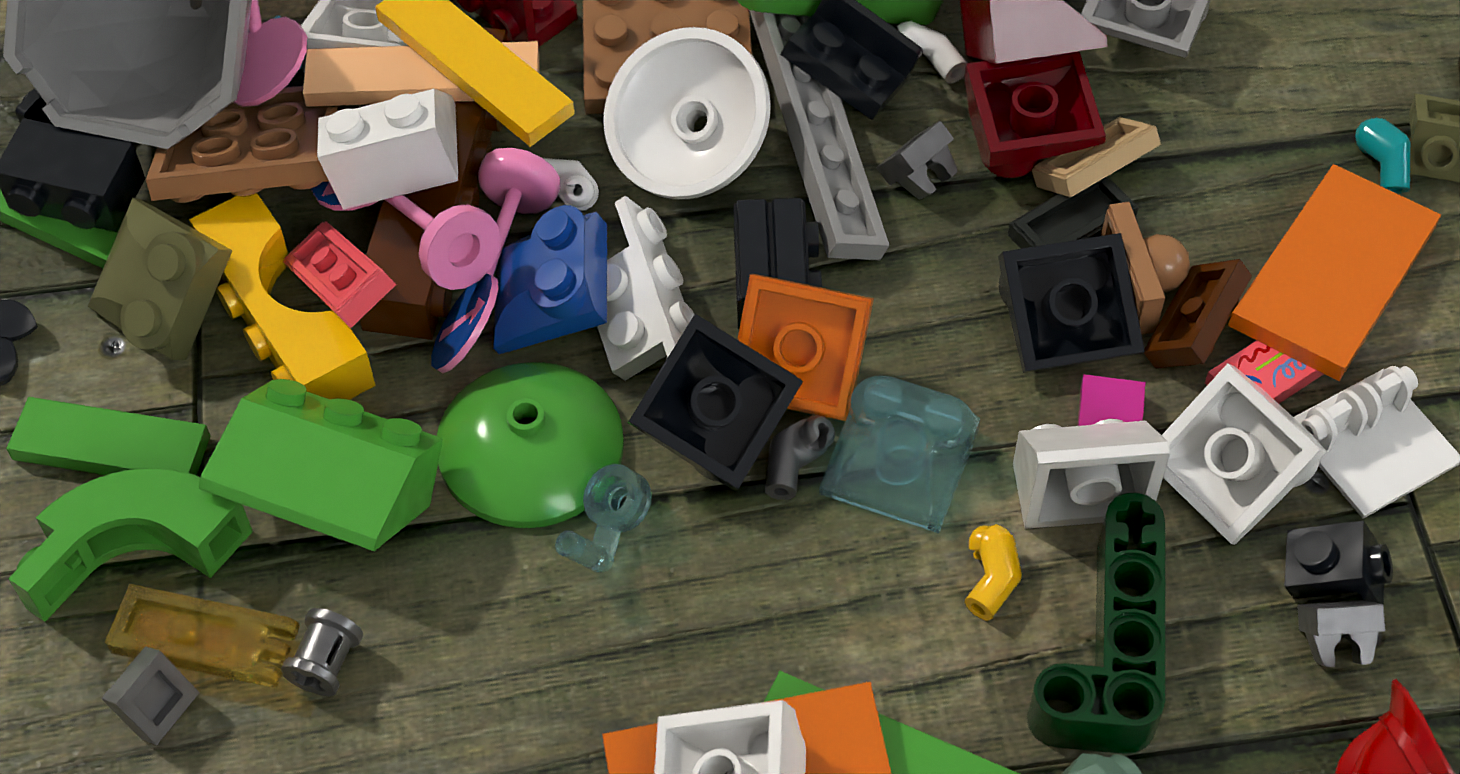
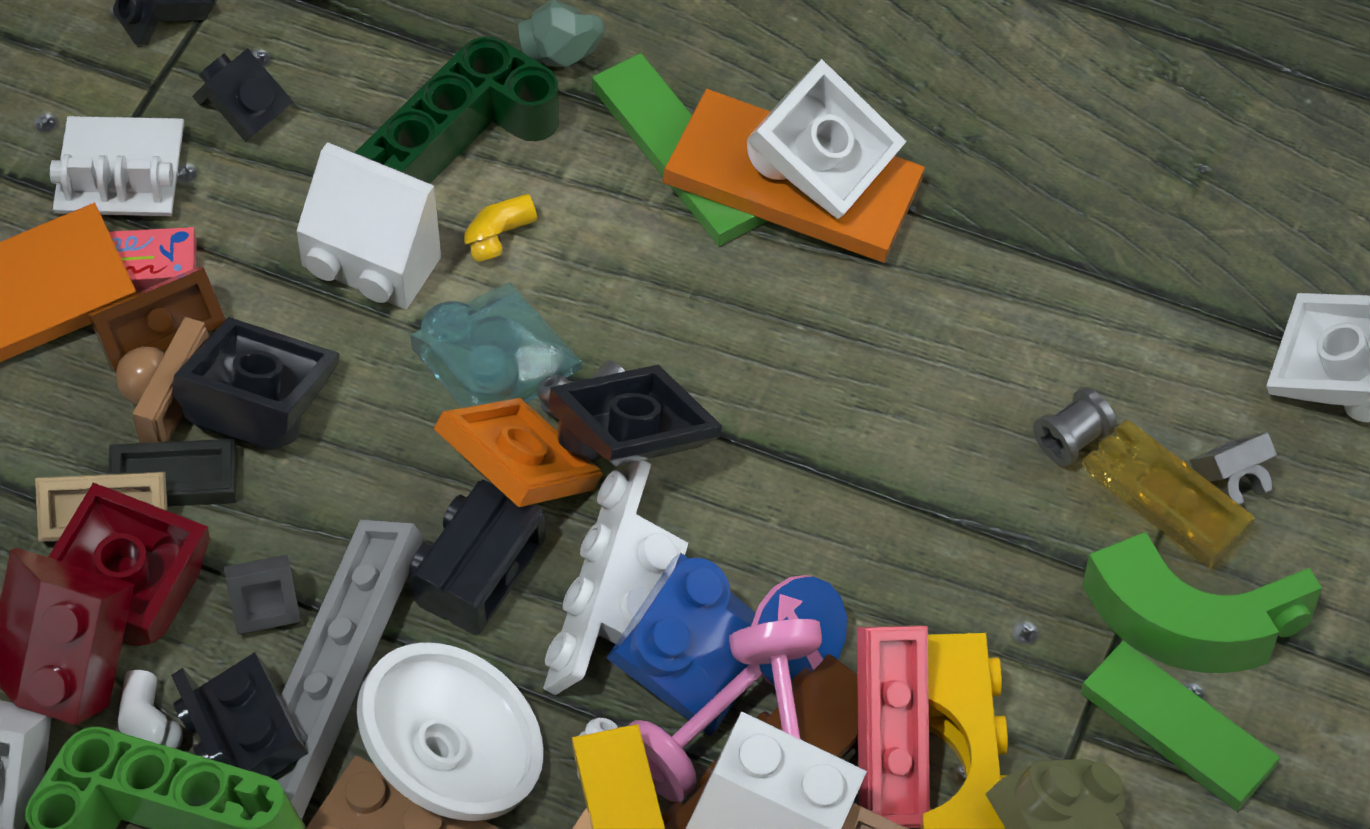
camera: 150 degrees left, 0 degrees up
bright green slope [198,379,443,551] -> none
bright green dish [437,362,624,528] -> none
clear light blue plate [555,464,652,573] -> none
dark pink tile [1077,374,1146,426] -> none
white slope [1162,363,1327,545] -> none
flat silver tile [1297,600,1385,667] -> none

